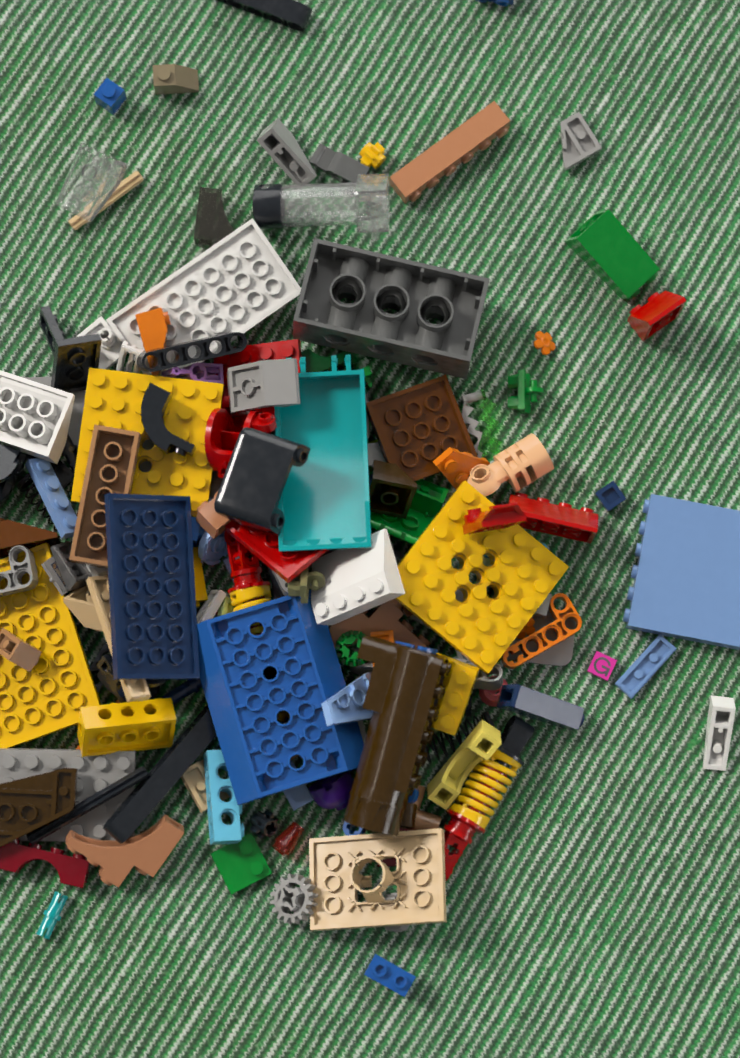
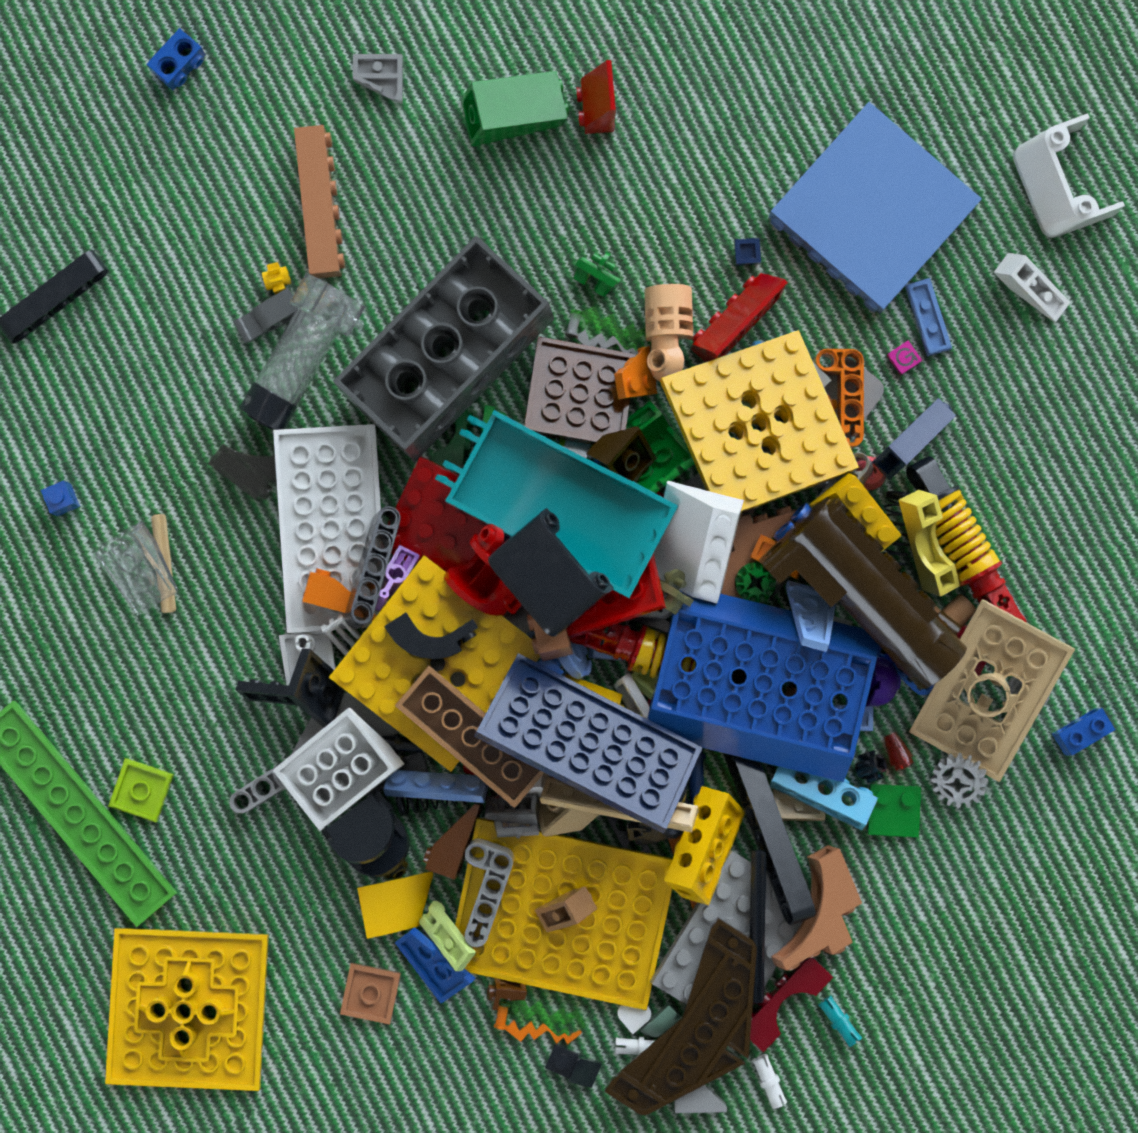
camera: 55 degrees left, 5 degrees up
dark tan slope [153,64,199,95] -> none
light grey slope [227,358,300,418] -> none
light grey slope [256,118,317,189] -> none
red slope [463,503,527,535] -> none
orange plant [534,331,555,355] -> none

